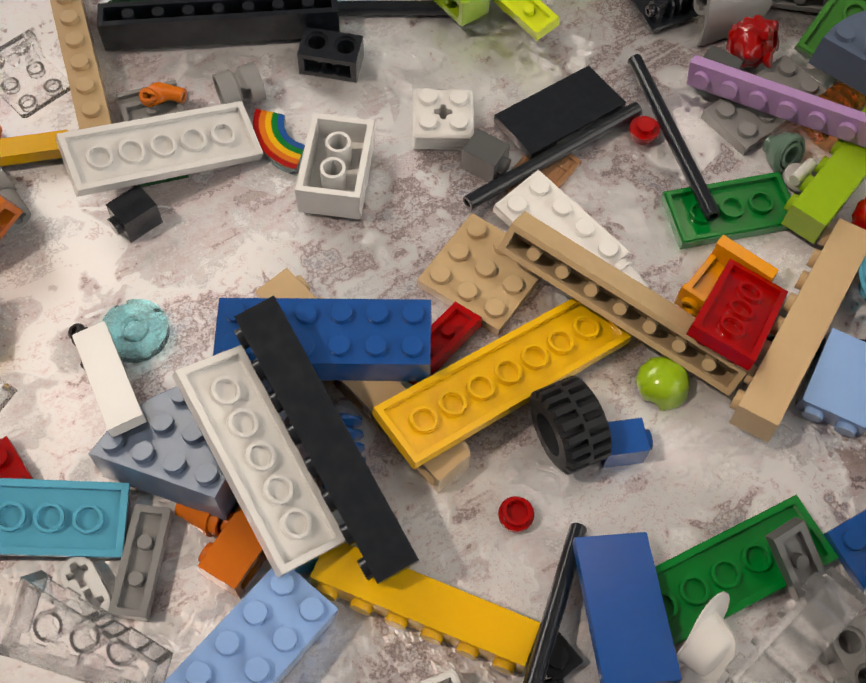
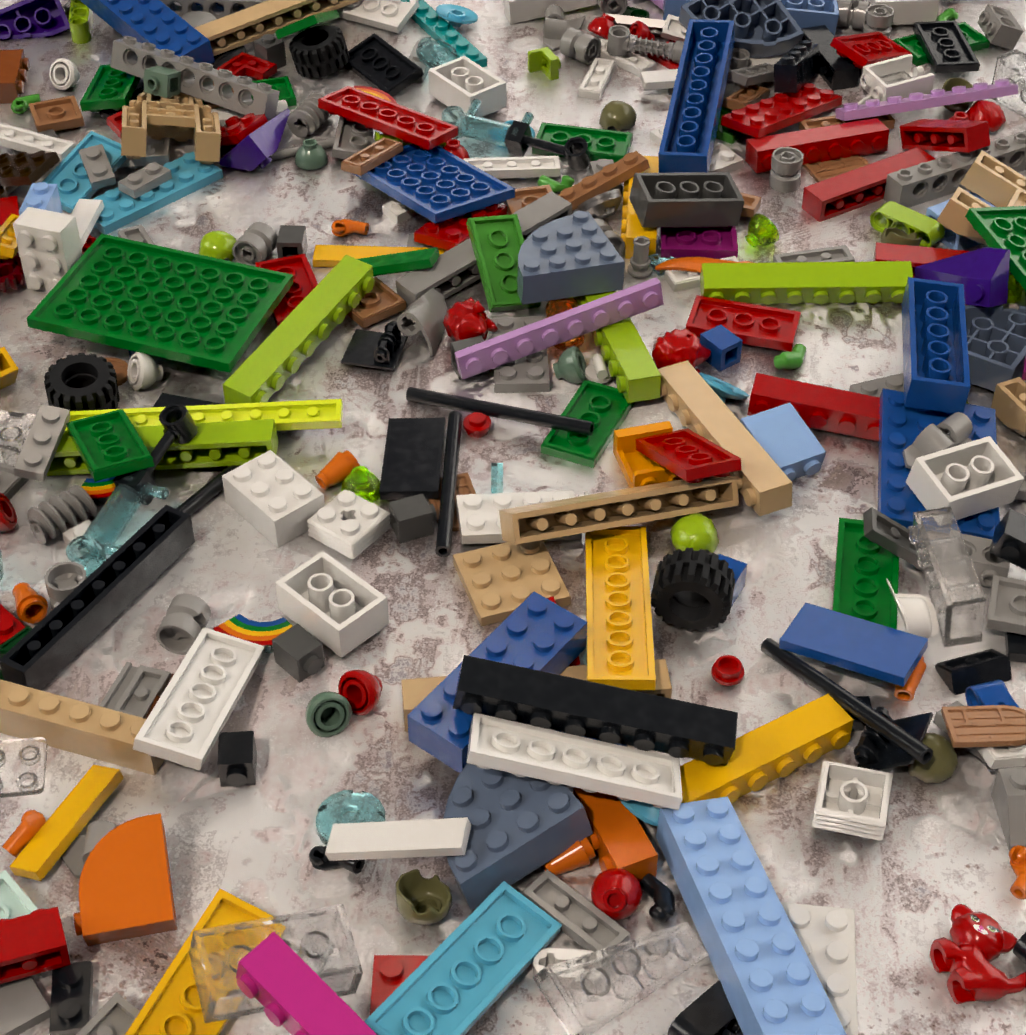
camera: 50 degrees left, 20 degrees down
orange arm [139,82,187,107] -> none
black brick [297,27,364,83] -> none
none -> white brick [222,450,325,548]
none -> dark grey brick [272,623,325,683]
none -> sand green brick [305,691,352,737]
none -> orange cone [315,450,360,490]
none -> red brick [338,670,383,716]
none -> clear neon green brick [341,466,380,503]
none -> olive hair [395,869,452,925]
none -> clear light blue tile [491,463,503,493]
none -> red brick [591,868,642,920]
none -> black arm [640,873,675,924]

